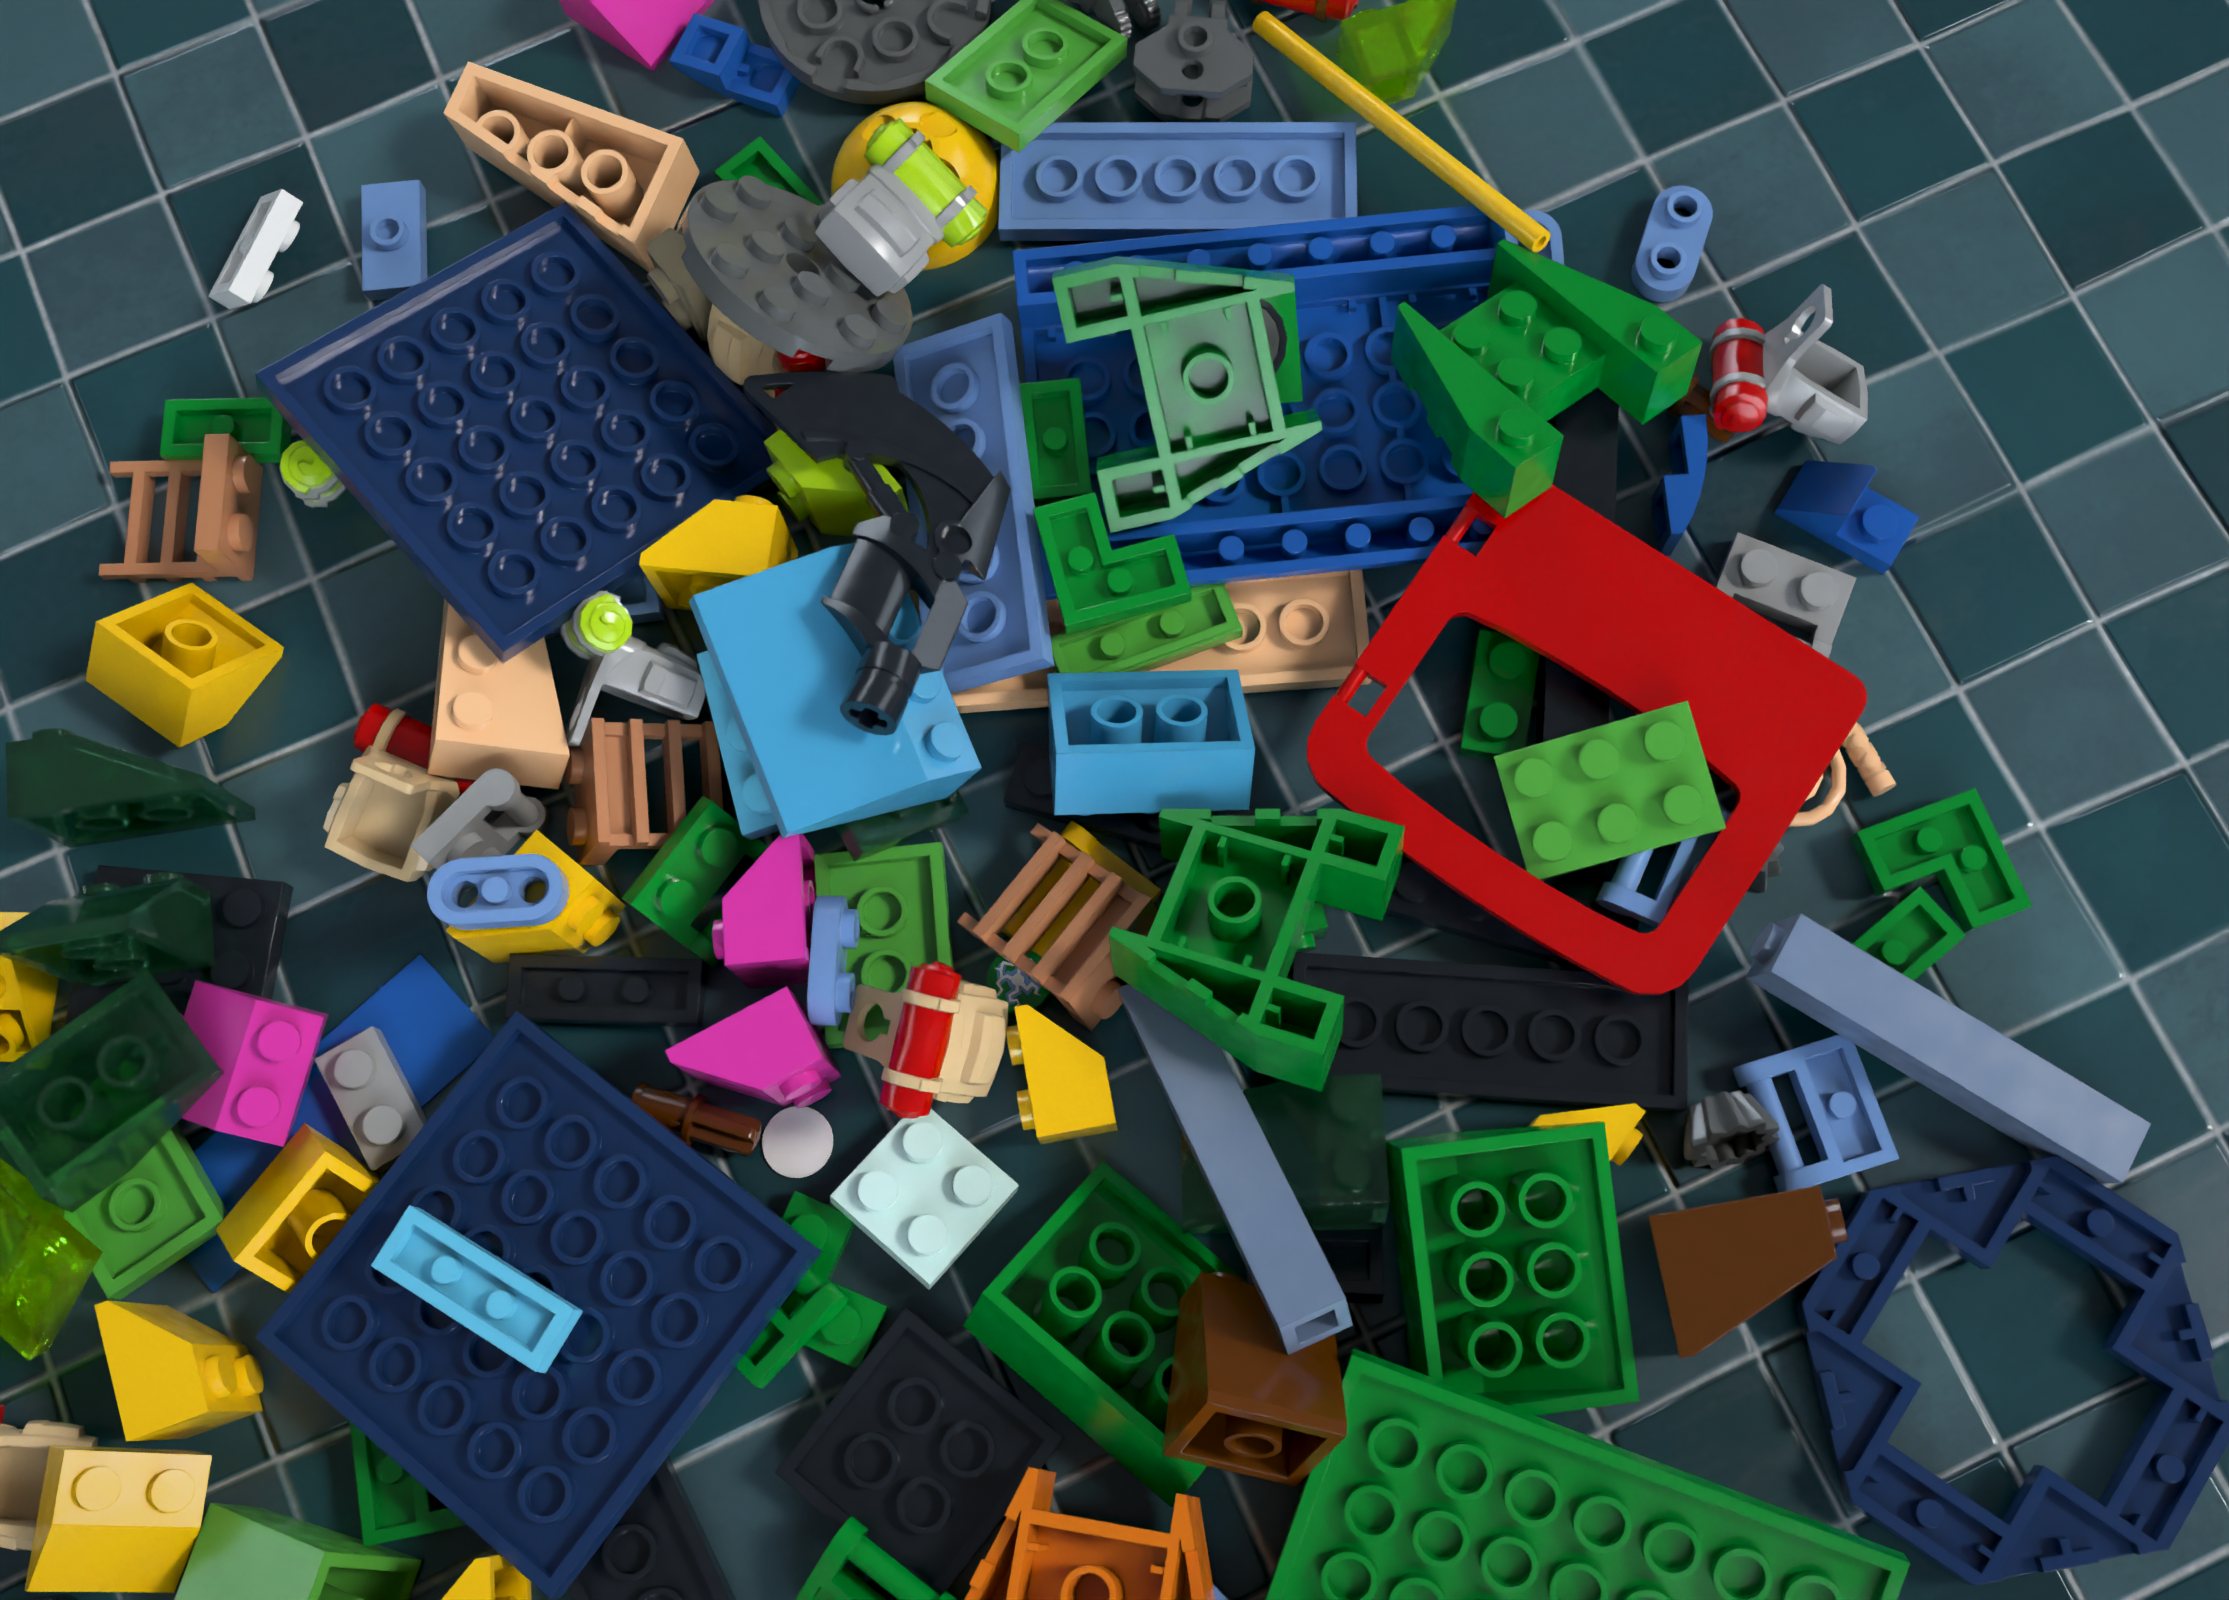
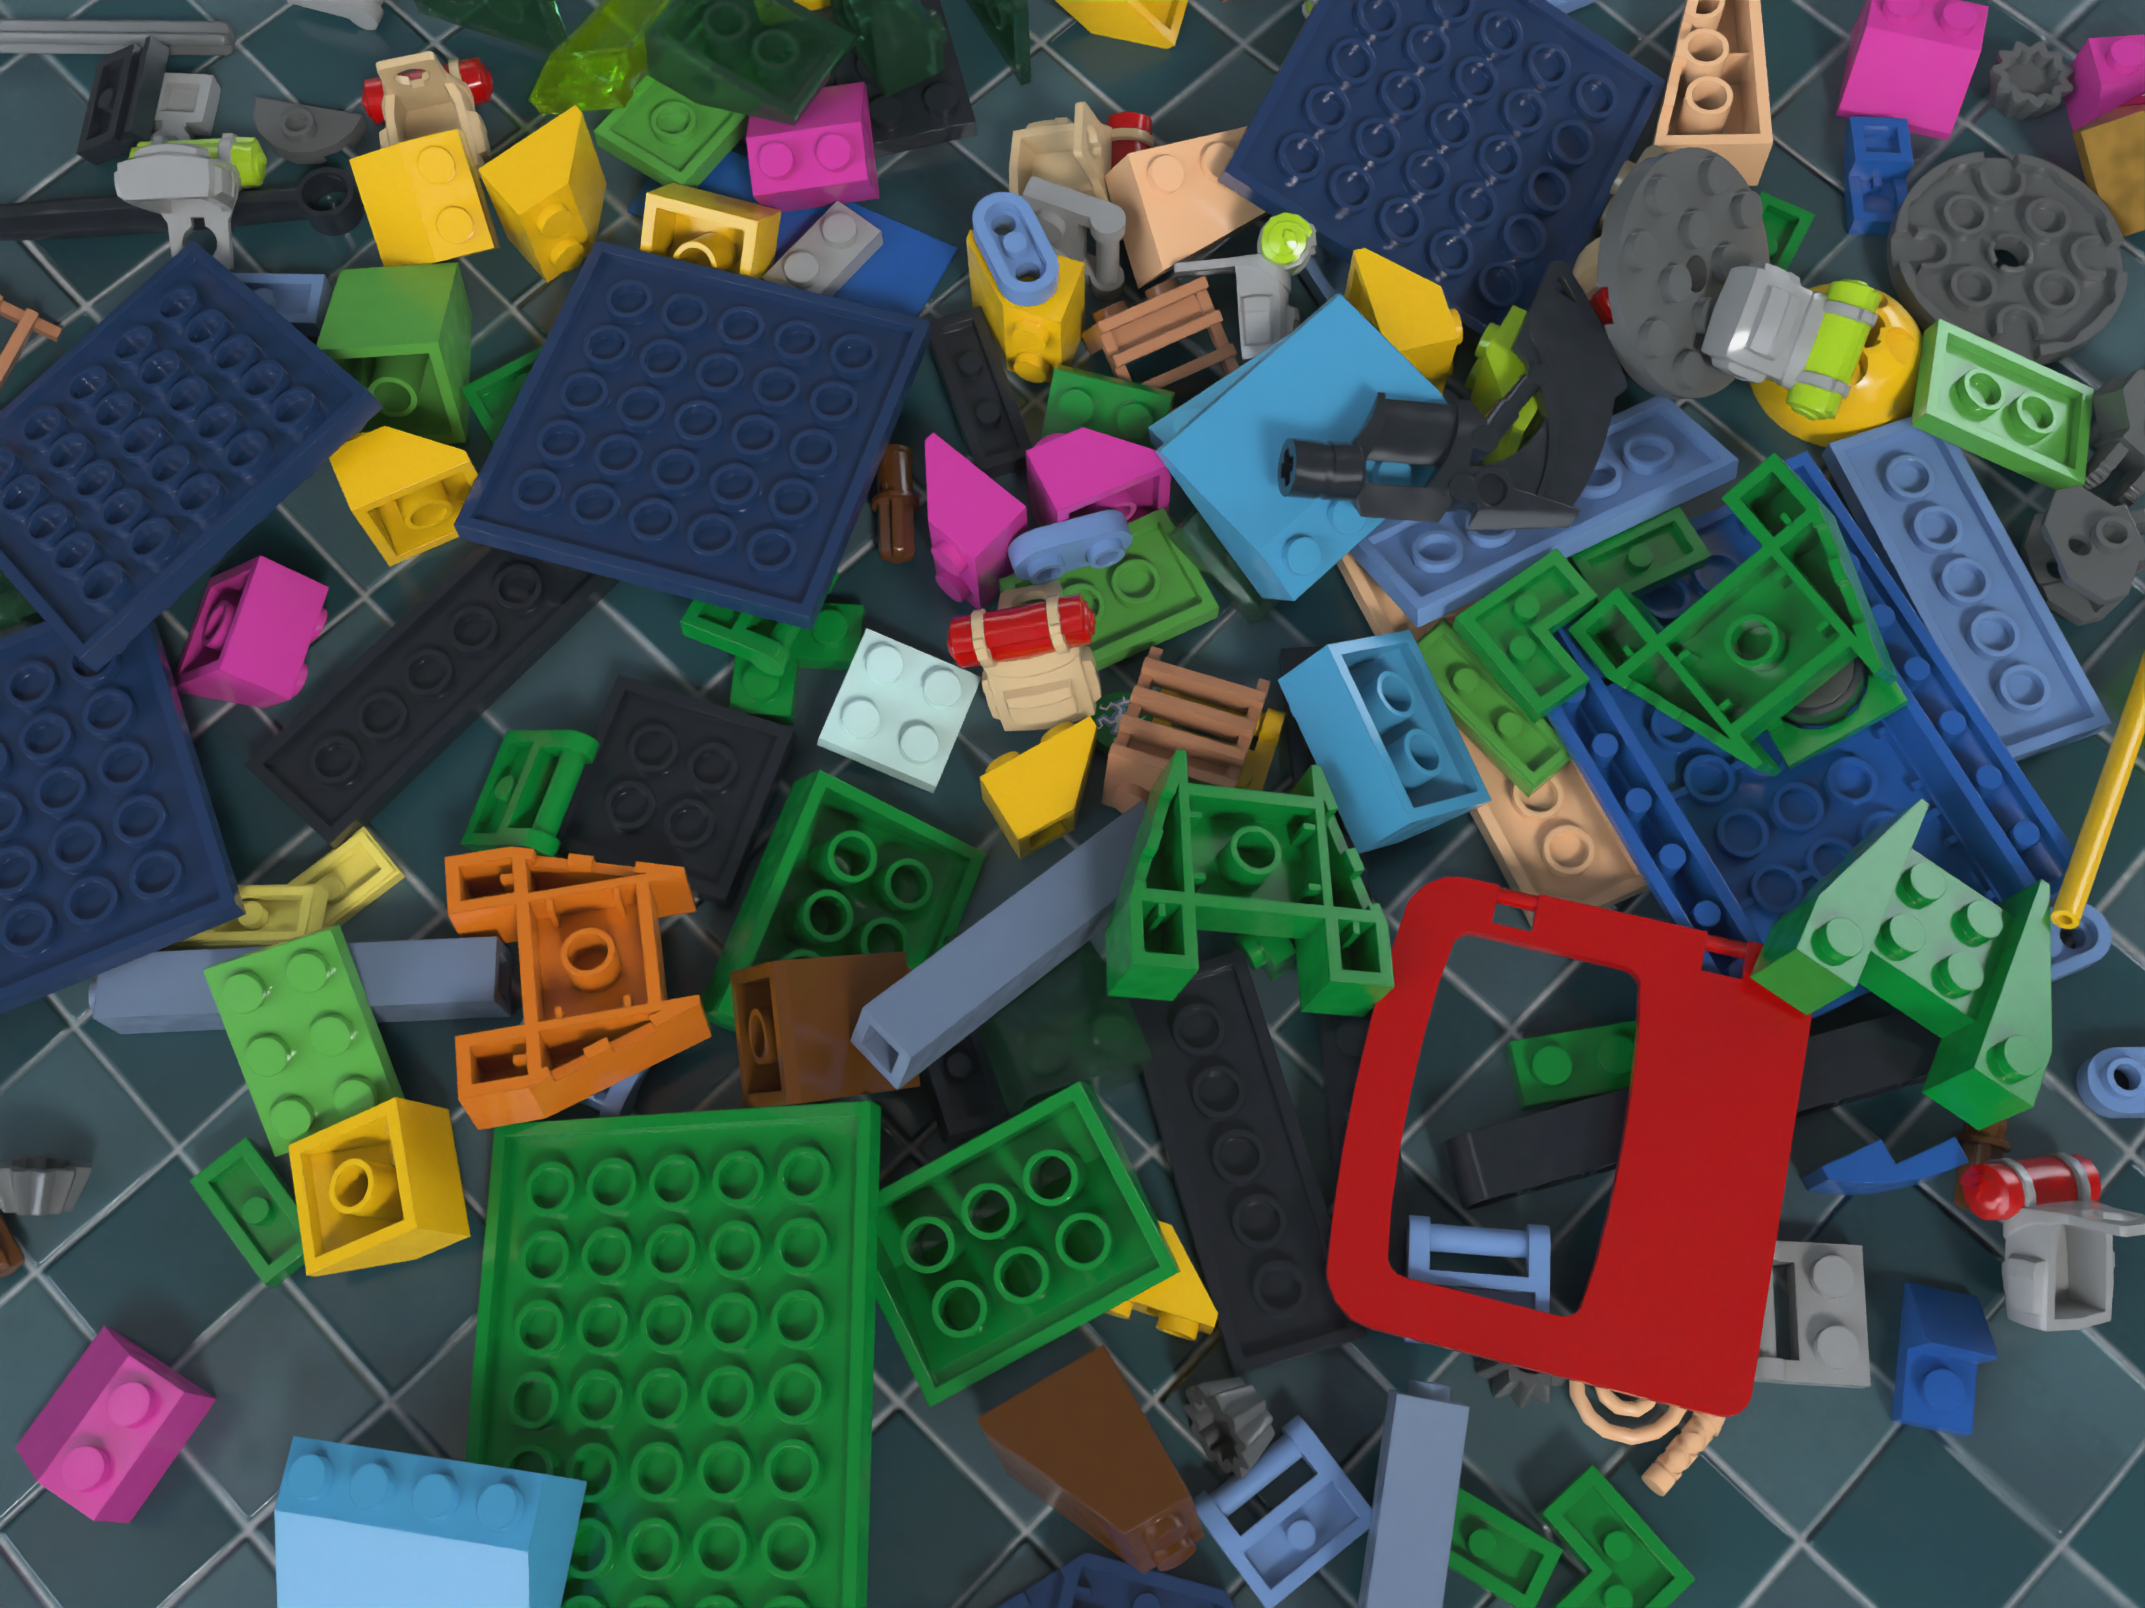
camera: 65 degrees right, 5 degrees down
medium azure plate [371,1205,583,1373] -> none
white sticker [762,1106,833,1178] -> none
bright green plate [1494,700,1726,880] -> none

